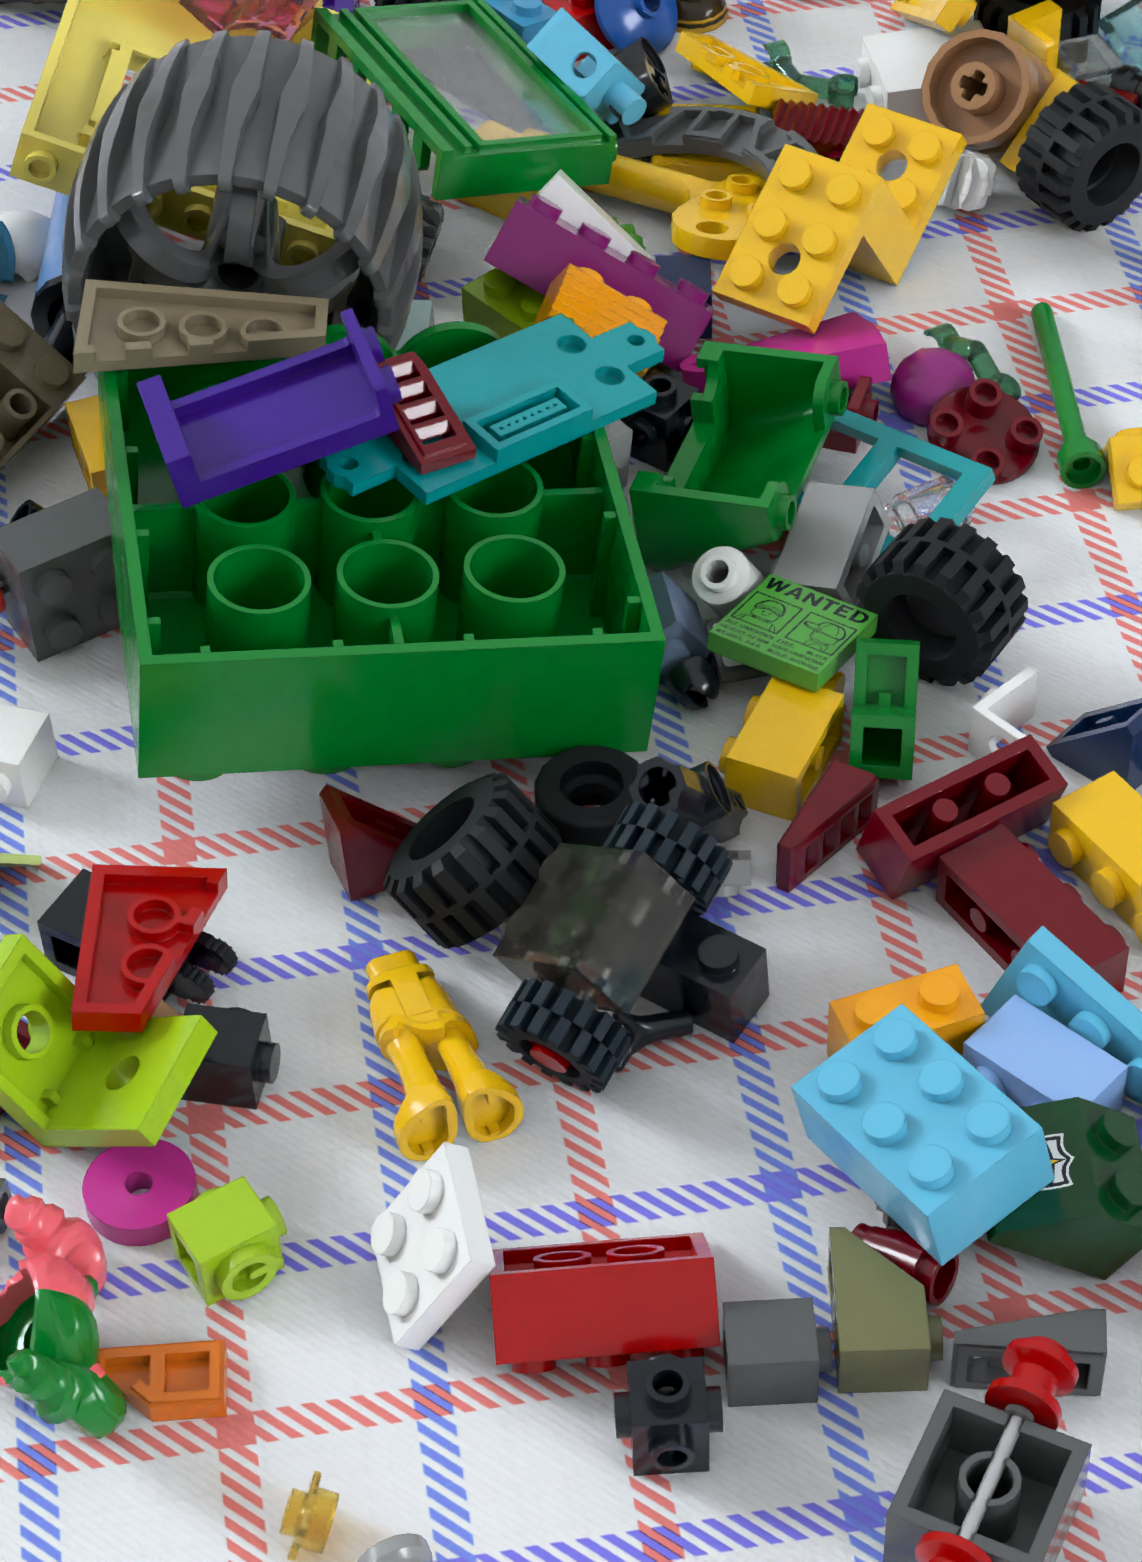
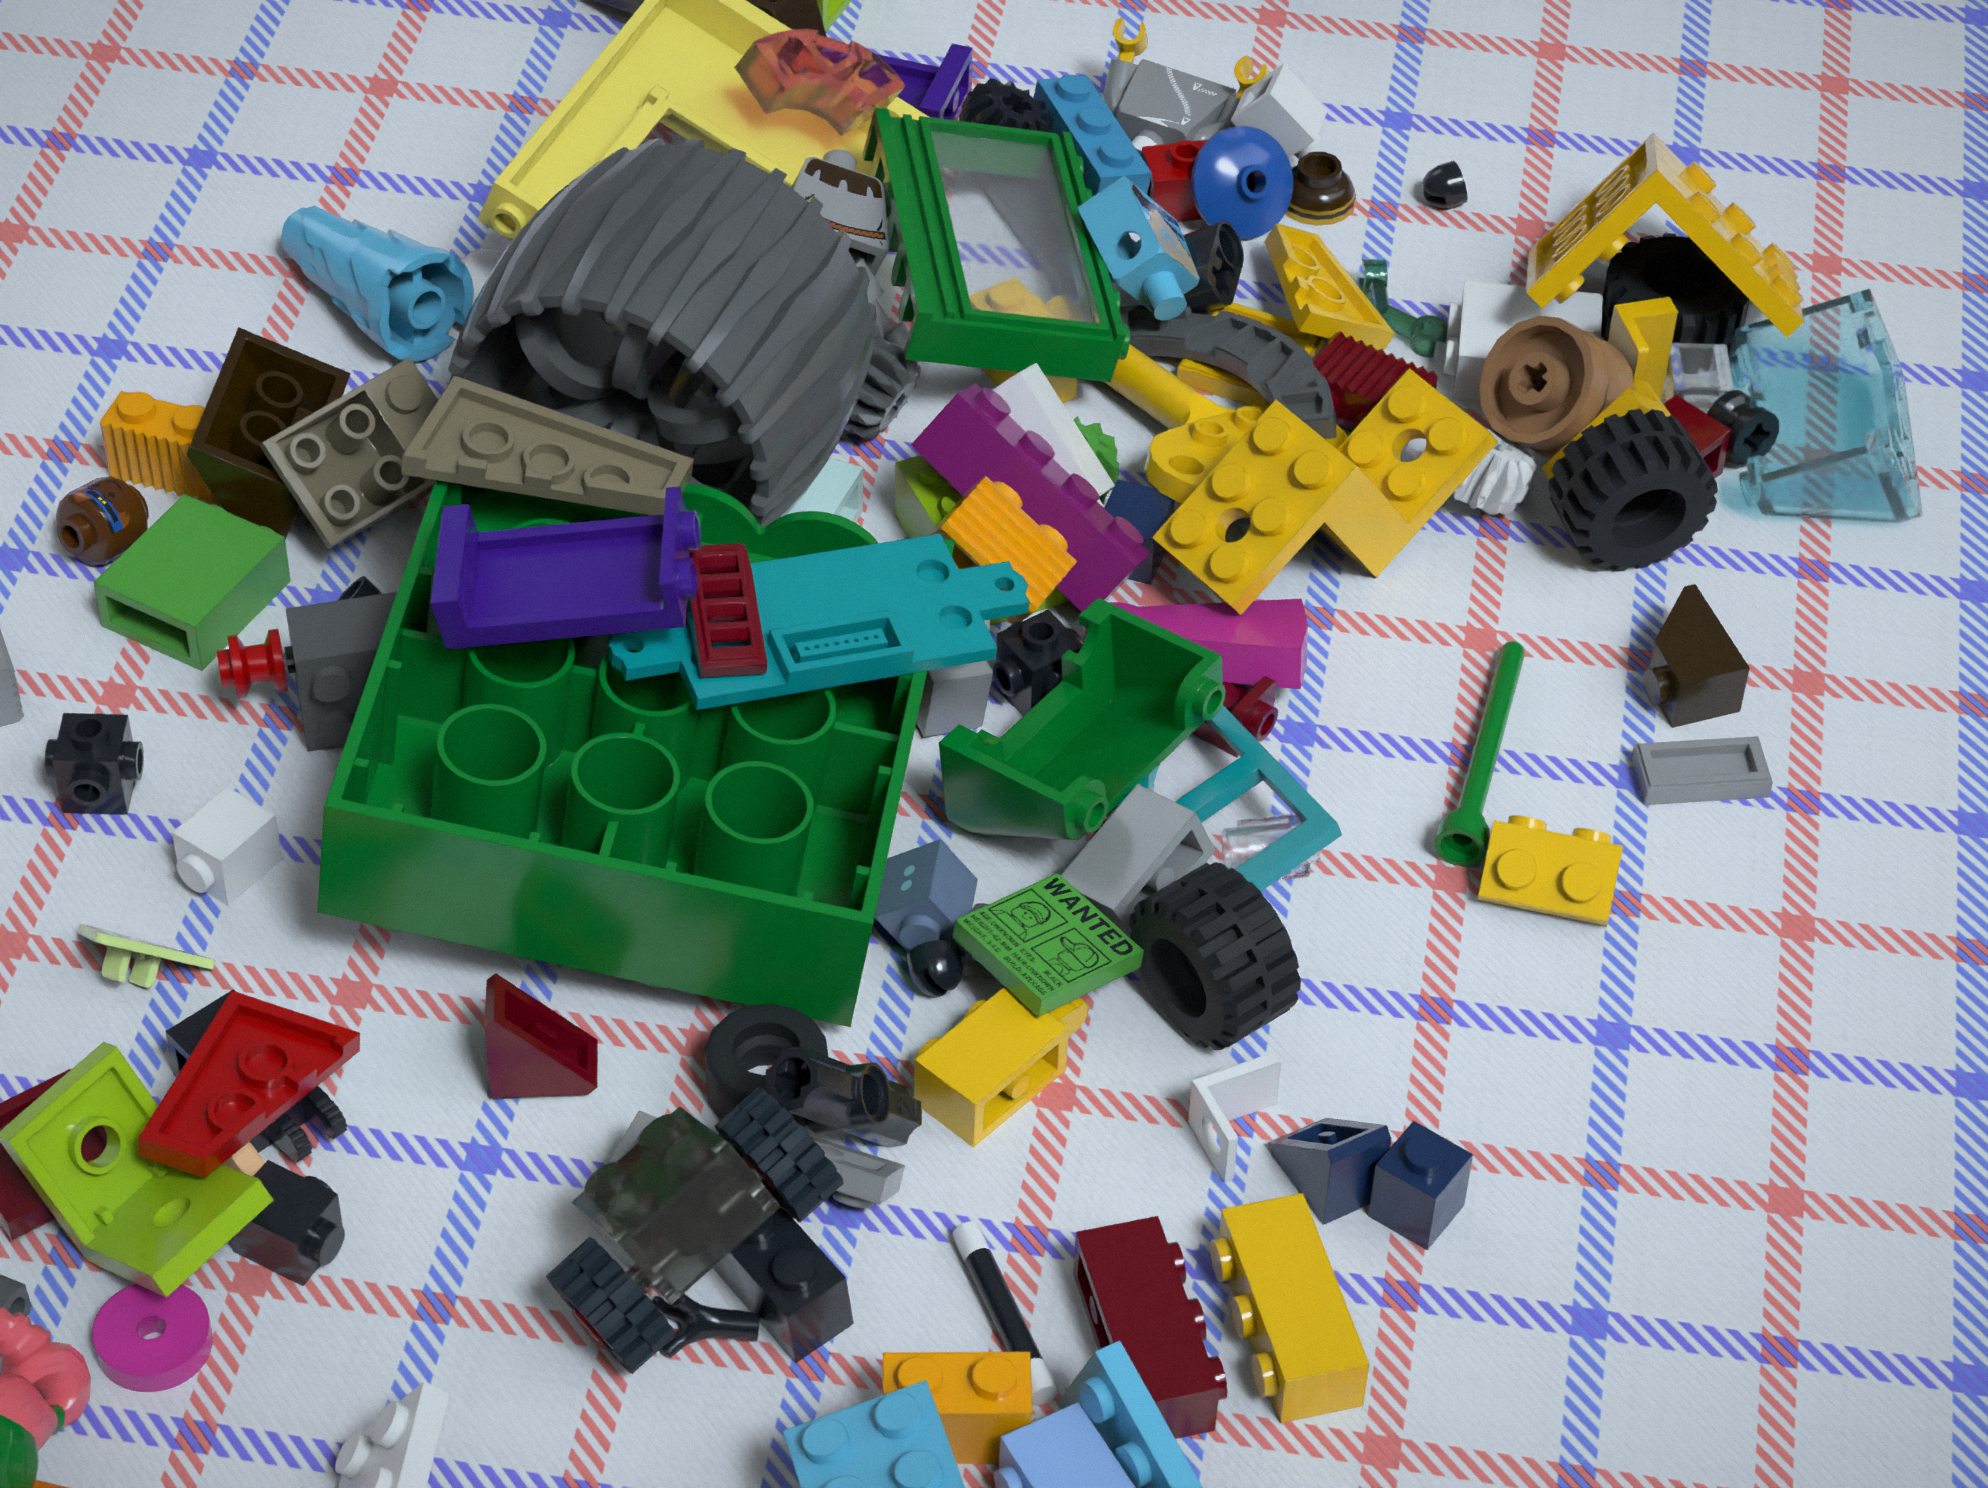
camera: 15 degrees right, 0 degrees up
lime brick [166,1176,287,1306] -> none
yellow piece [365,950,524,1161] -> none
black tyre [383,773,562,949] -> none
white brick [692,546,765,617] -> none
dark red slope [776,760,879,893] -> none
green brick [849,637,920,780] -> none
dark red brick [856,734,1068,900] -> none
magenta hair [890,347,975,425] -> none
clear green arm [923,323,1021,400] -> none
dark red dish [927,378,1044,485] -> none
none -> black bar [952,1221,1058,1405]

